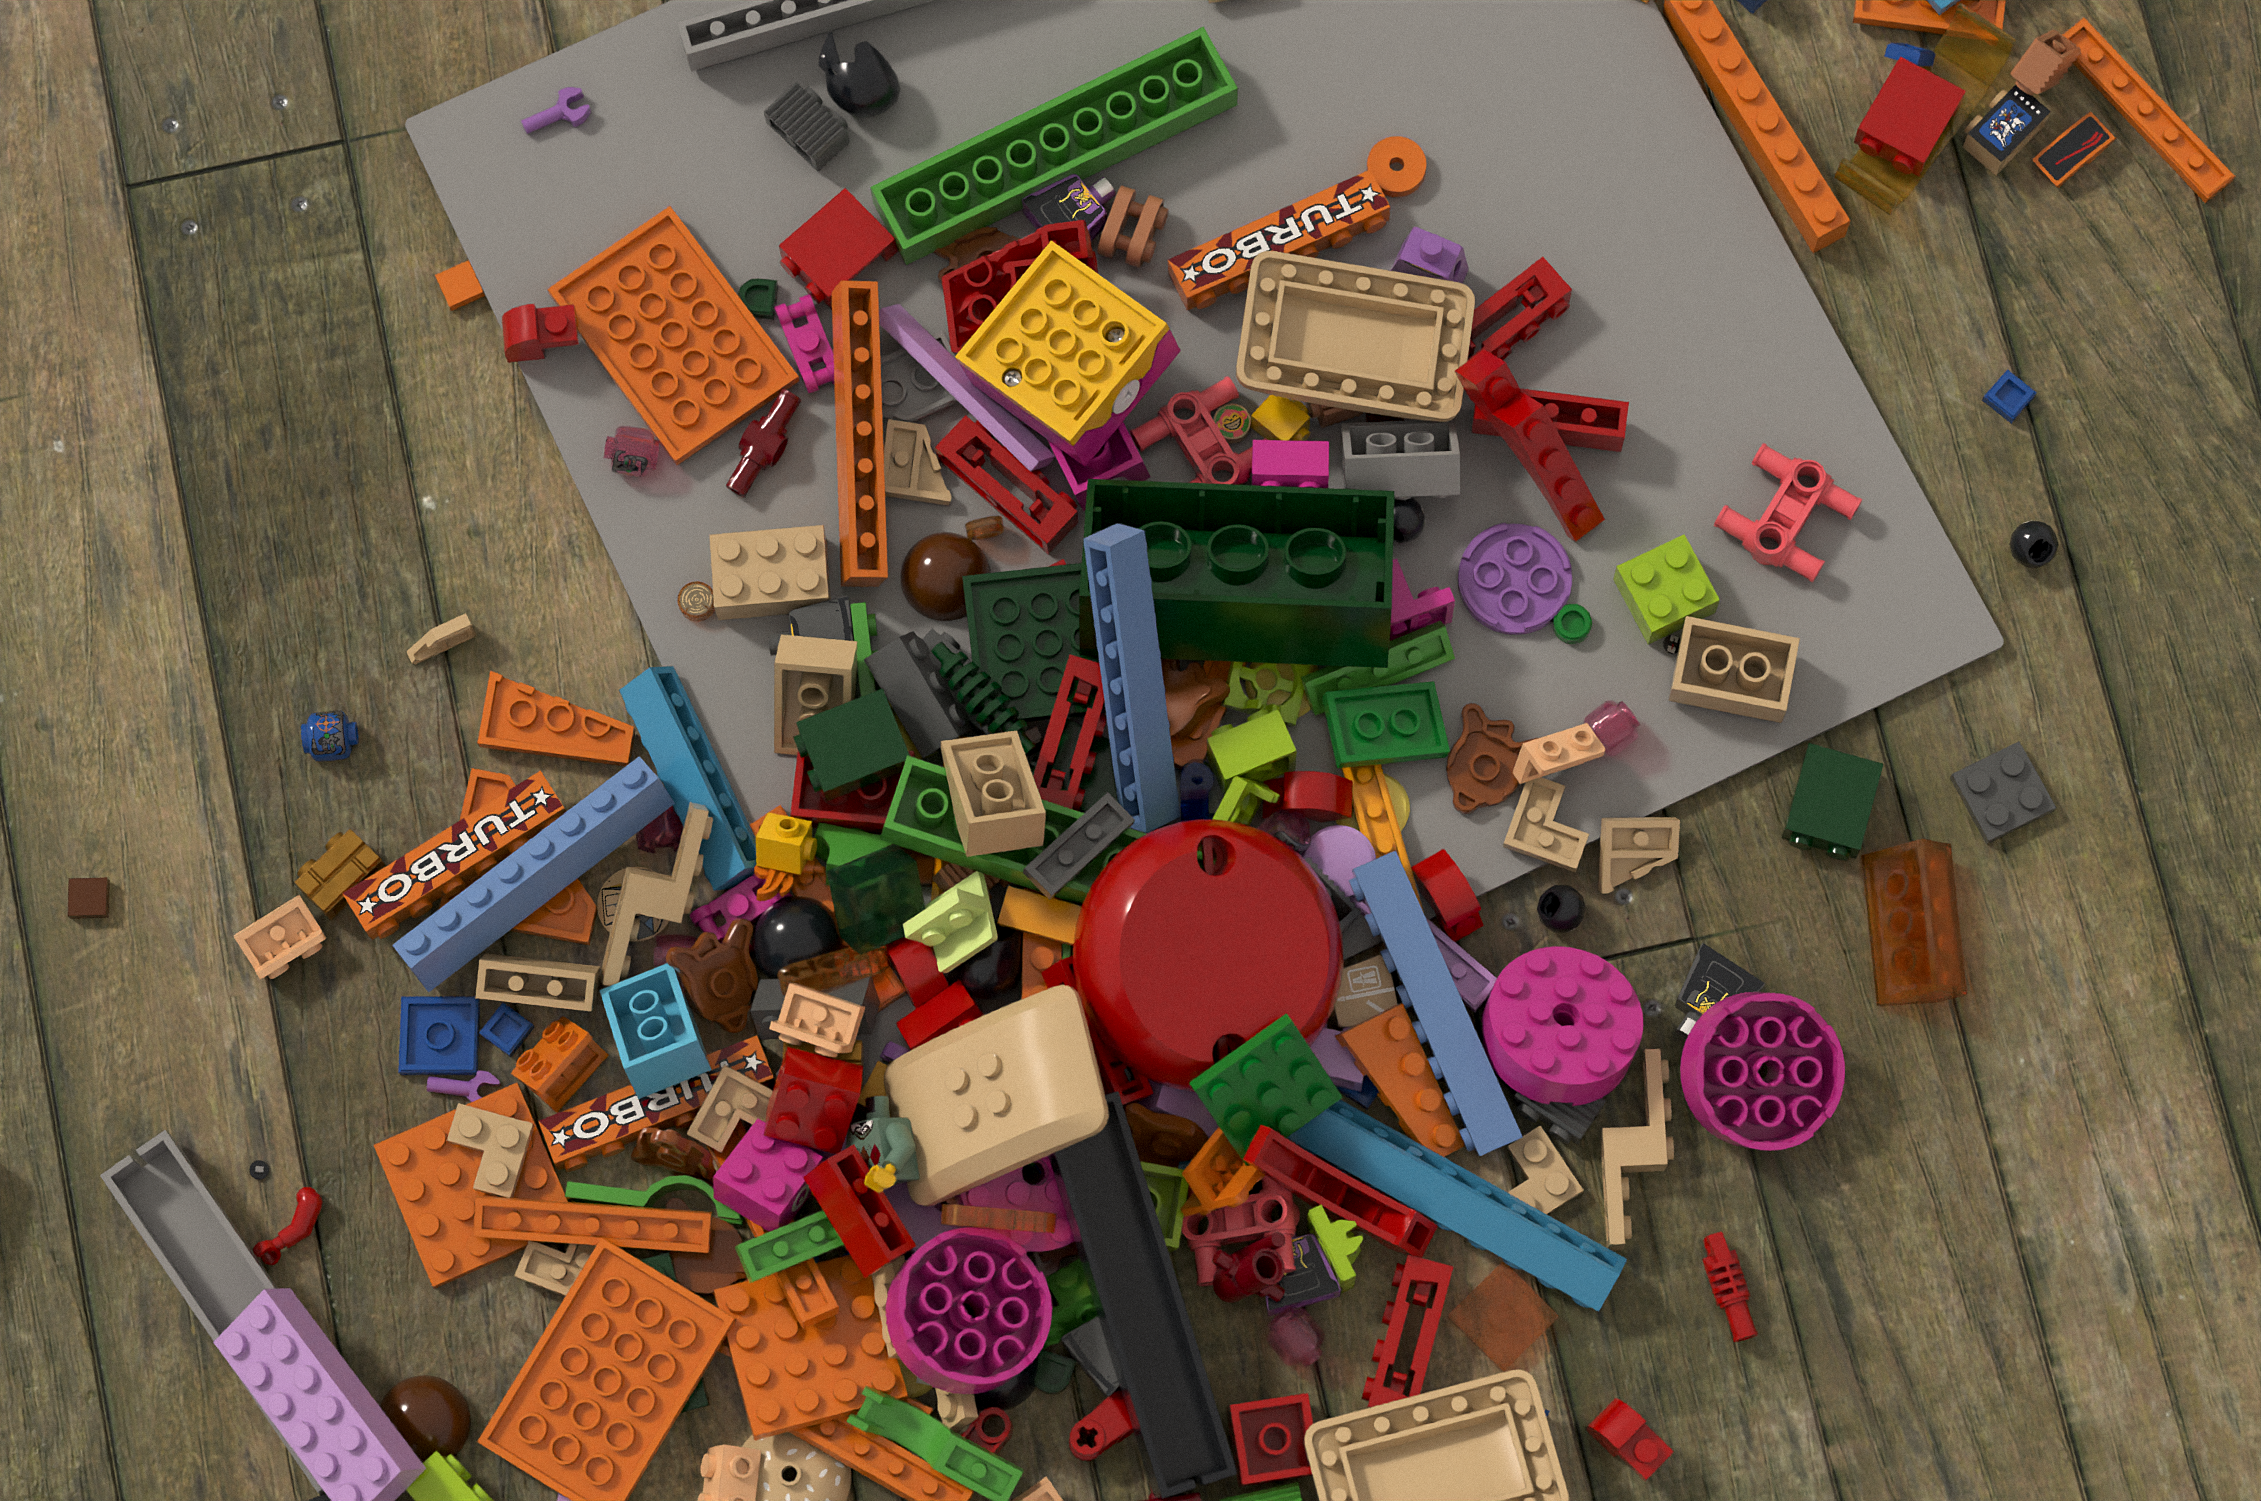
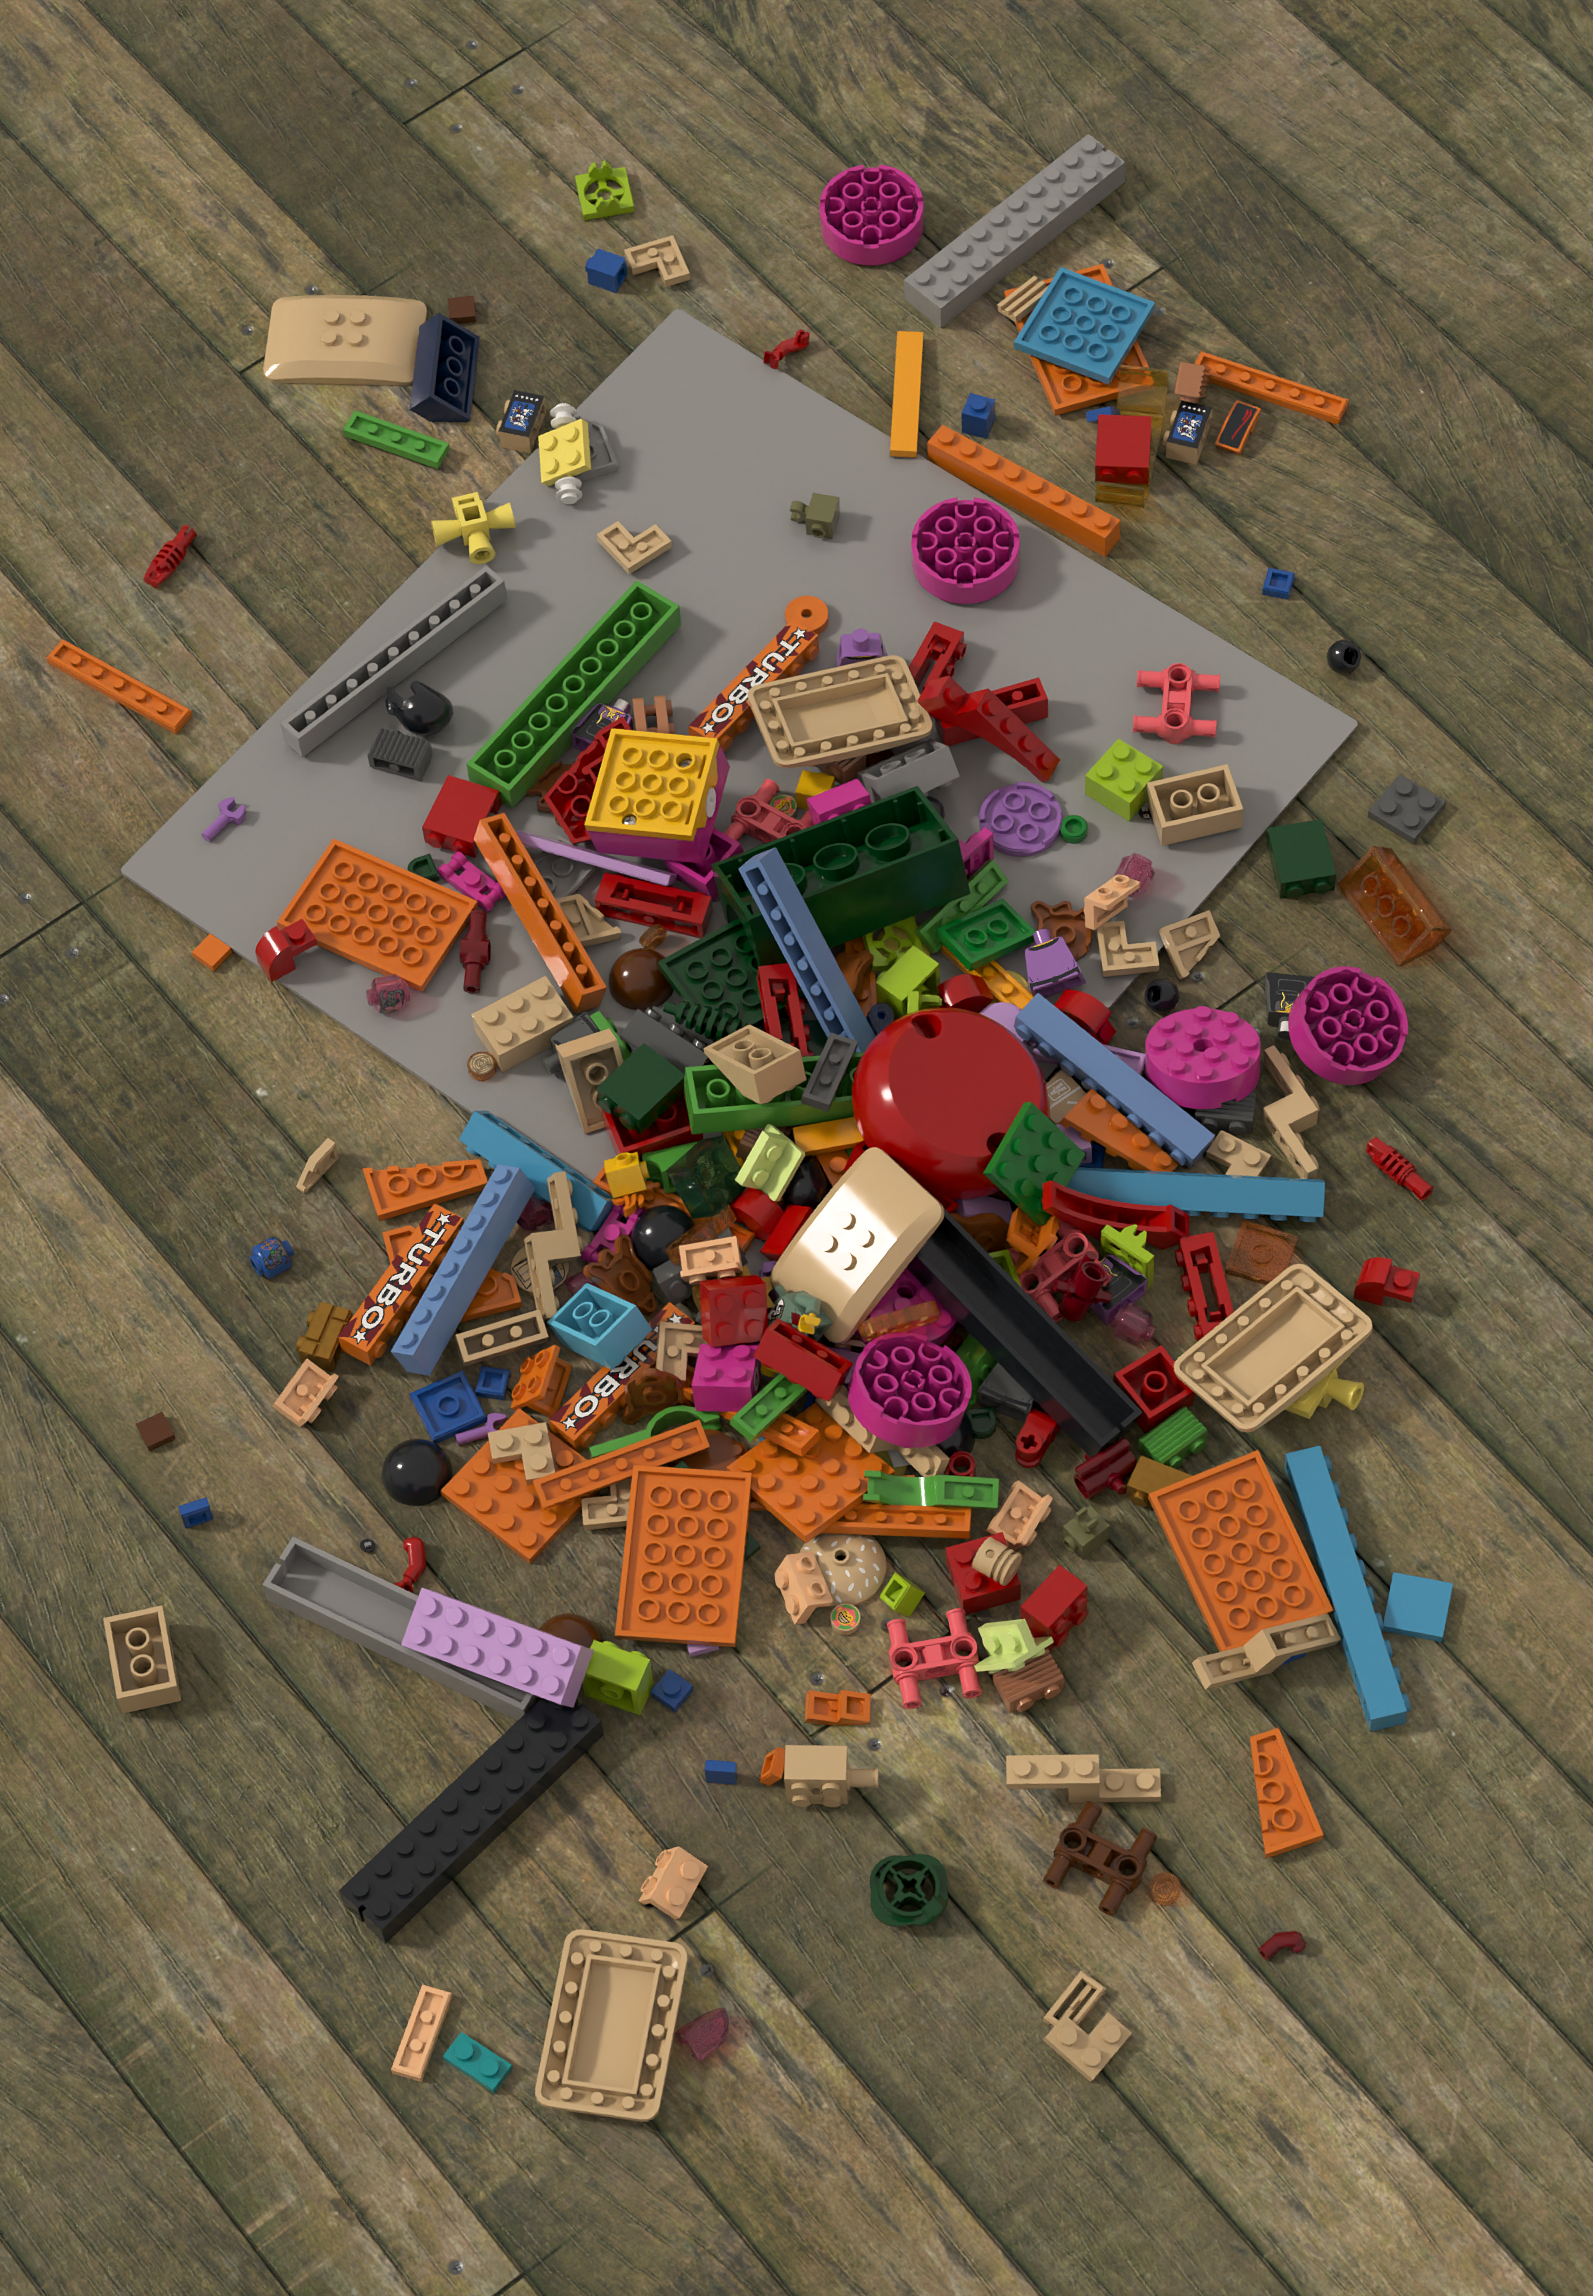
camera: 25 degrees left, 15 degrees down
none -> blue tile [178,1497,213,1528]
none -> black piece [382,1439,453,1506]
none -> olive brick [790,493,840,539]
none -> dark pink brick [911,497,1020,604]
none -> medium lavender torso [1025,929,1087,998]

